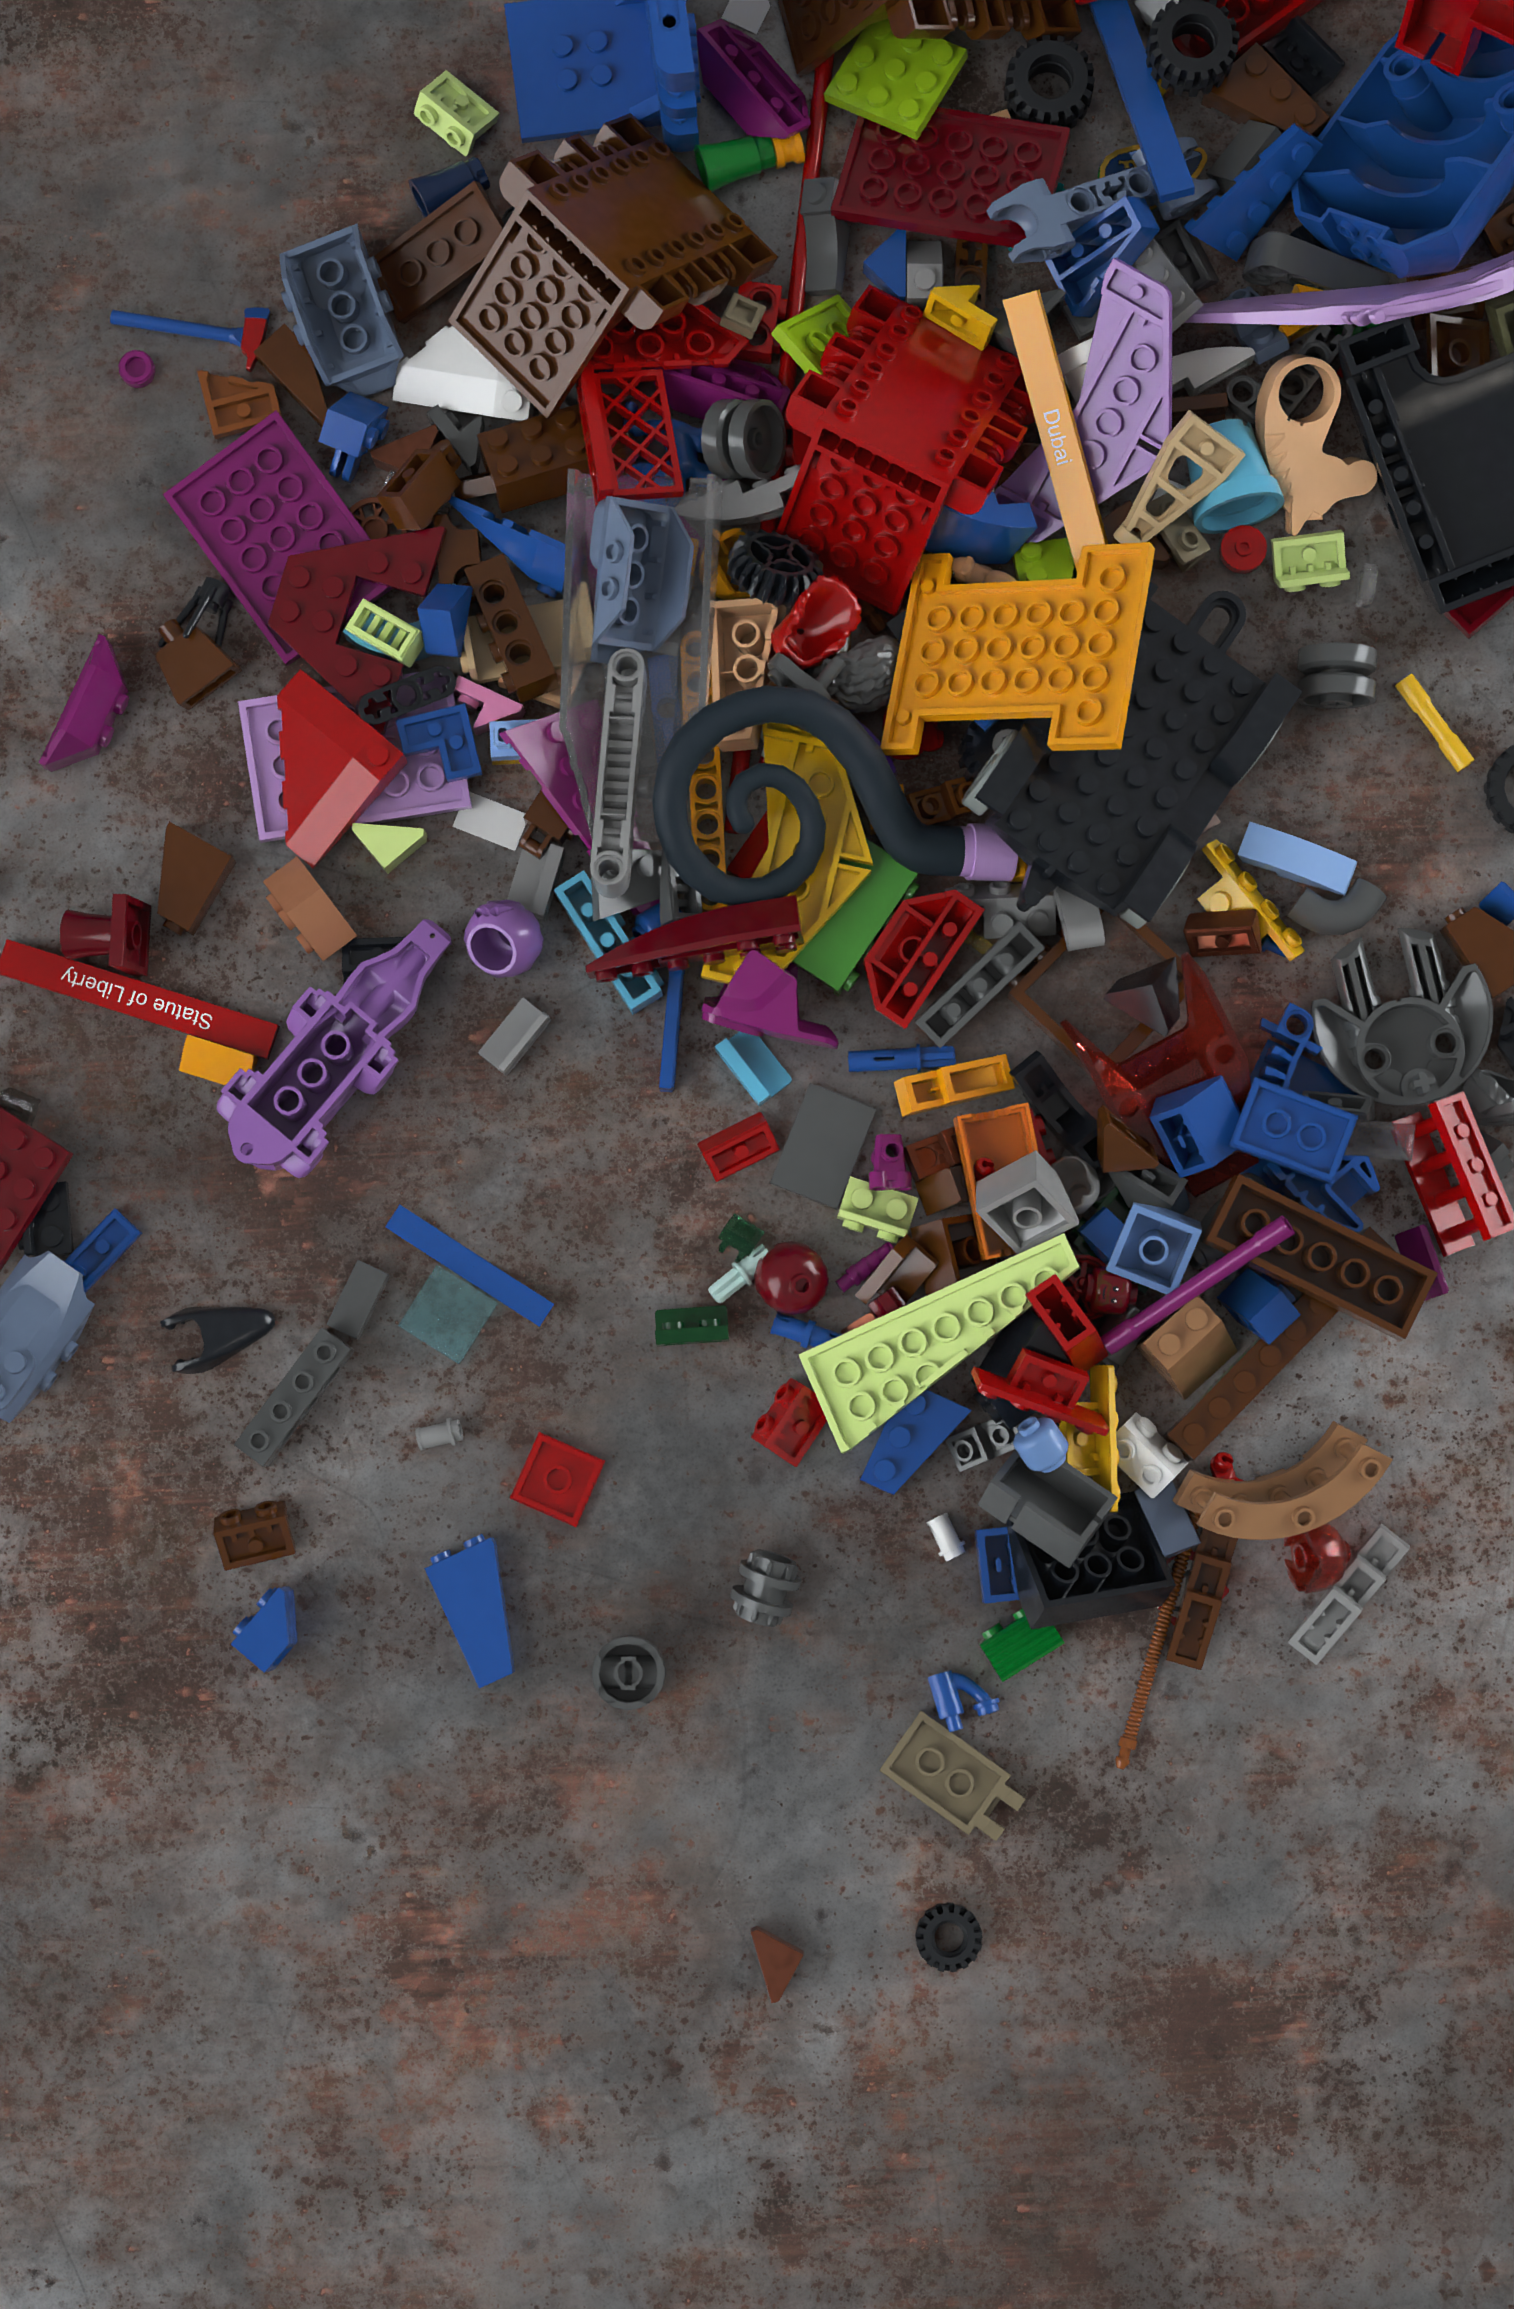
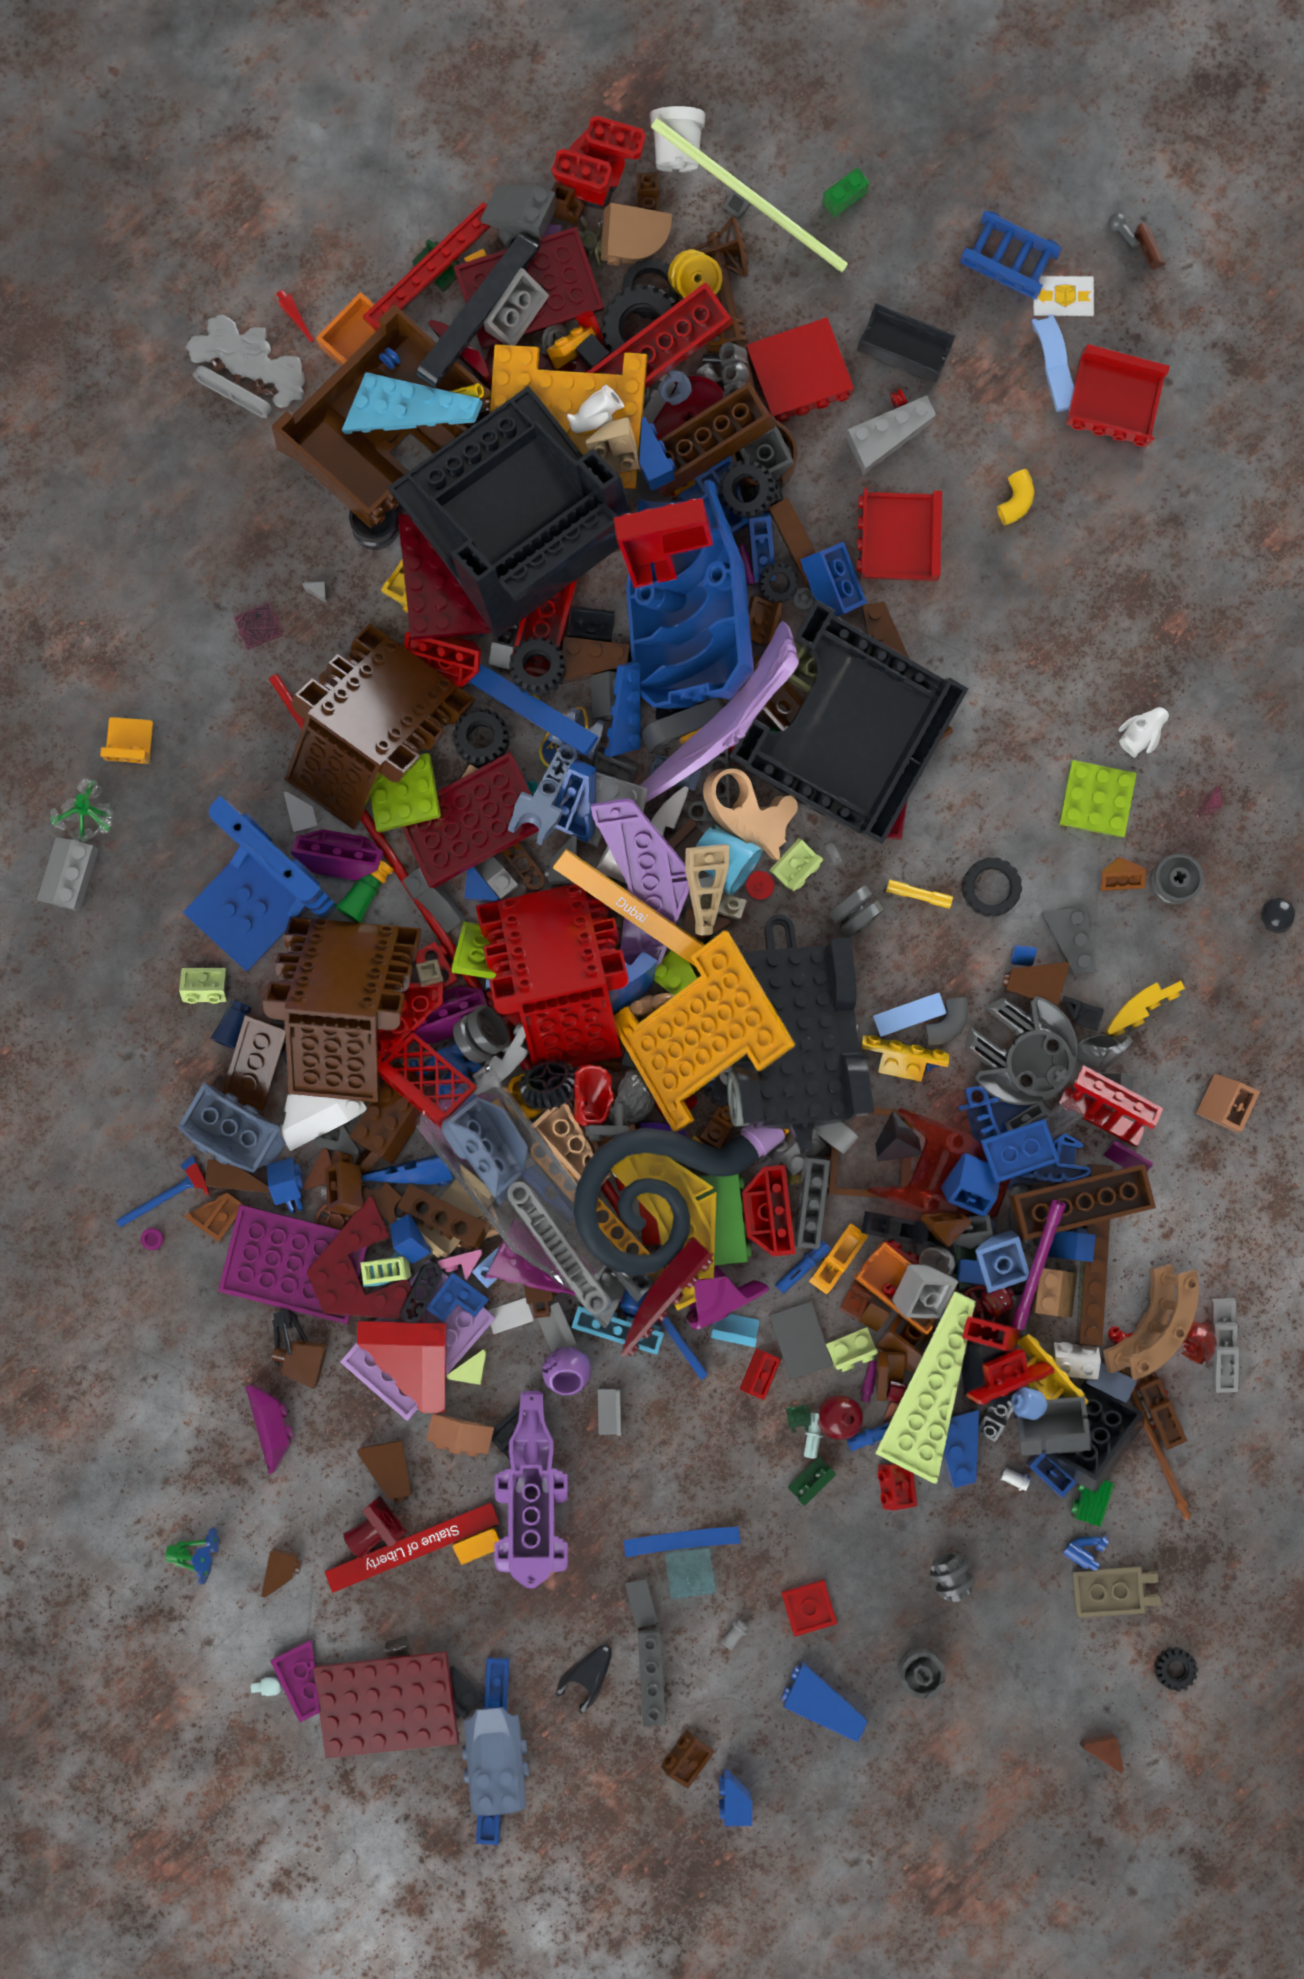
camera: 45 degrees left, 0 degrees up
magenta plate [869,1134,912,1191] -> none
yellow slope [922,285,998,351] -> none
copper slope [1183,909,1262,957] -> none

